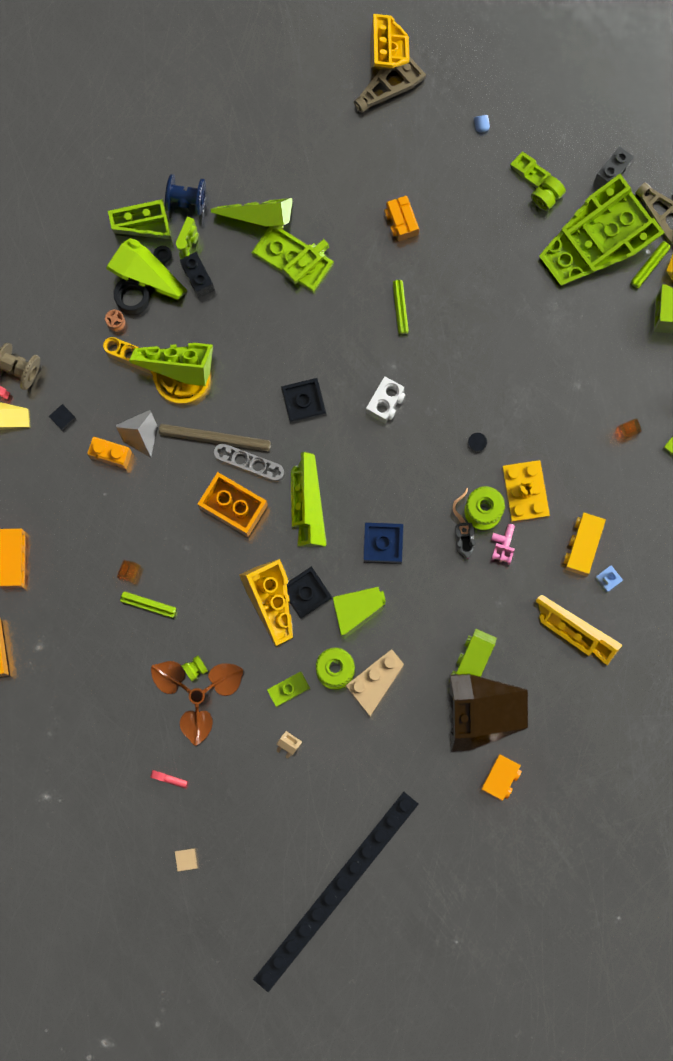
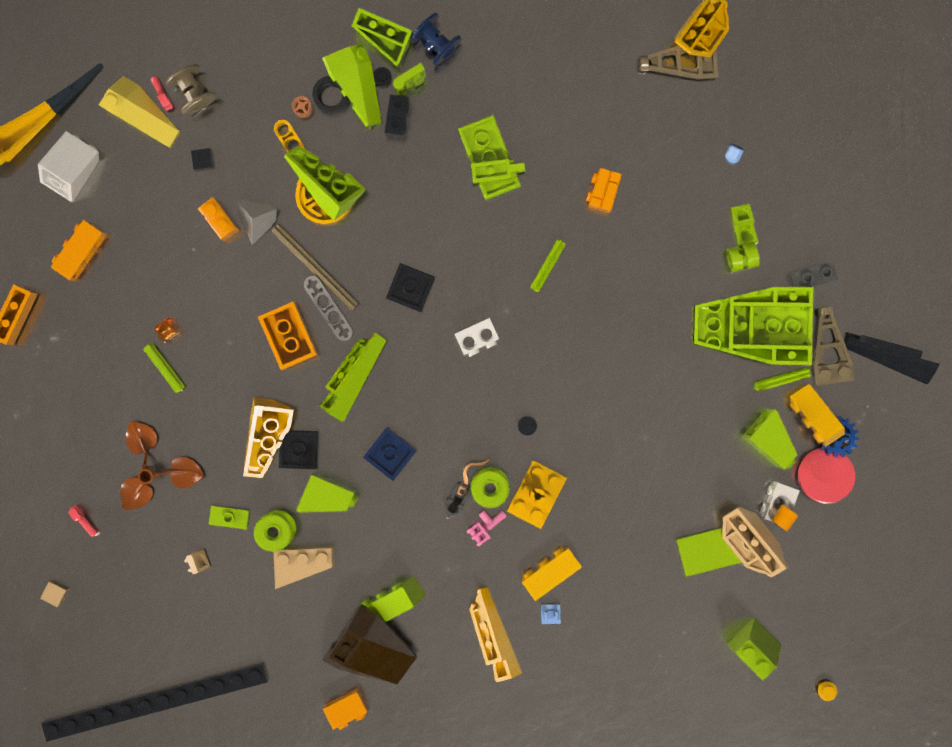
camera: 30 degrees right, 10 degrees up
lime wheel [181,655,208,682] -> none
lime wedge [211,198,292,229] -> none
clear orange brick [616,418,642,440] -> none

